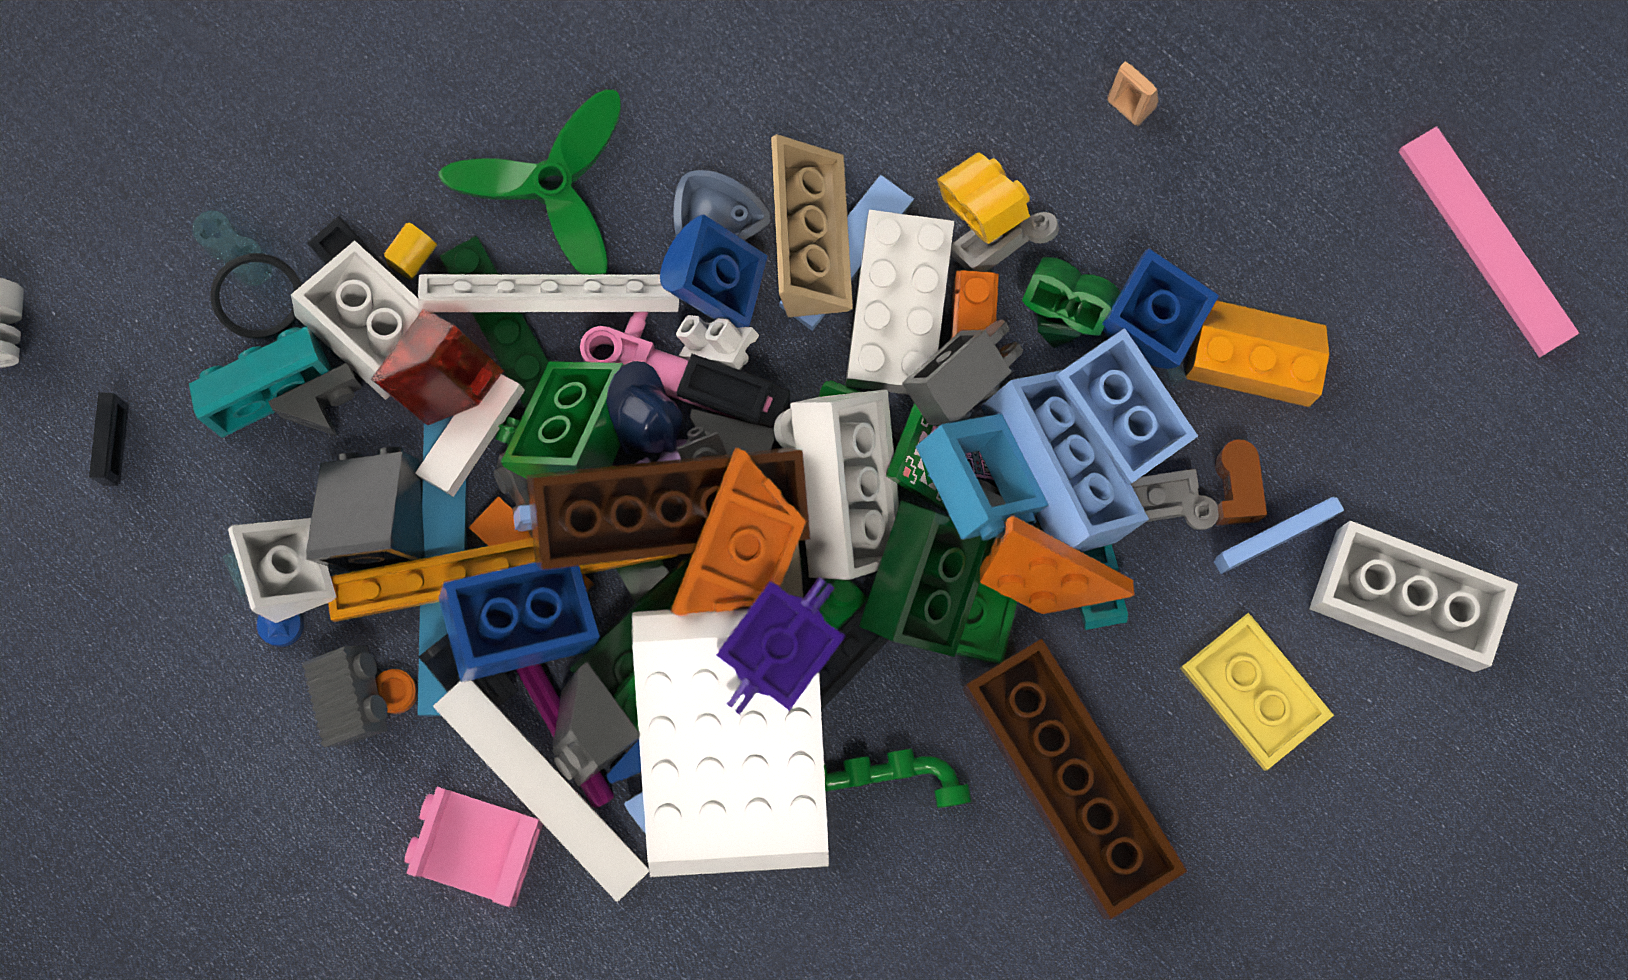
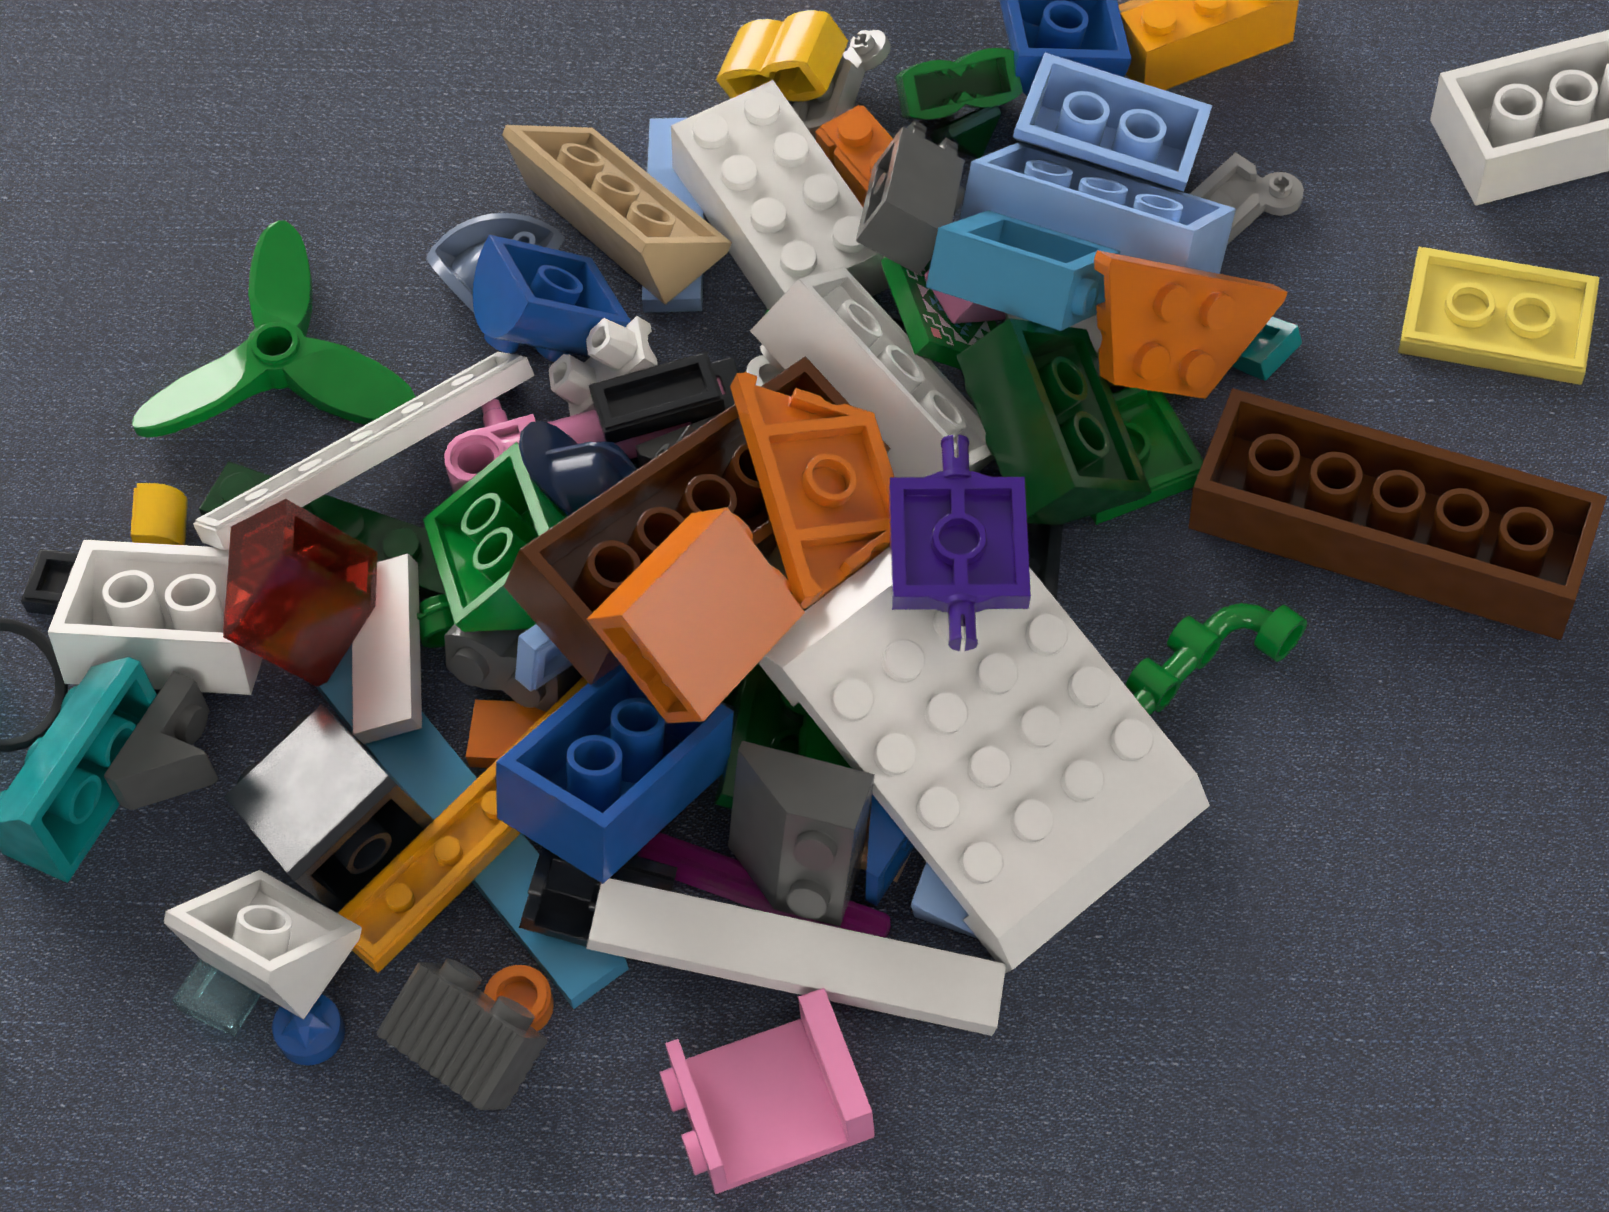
camera: 30 degrees left, 20 degrees down
light blue tile [1214,497,1344,574] -> none
dark orange leg [1215,439,1267,526] -> none
none -> orange brick [587,507,805,723]

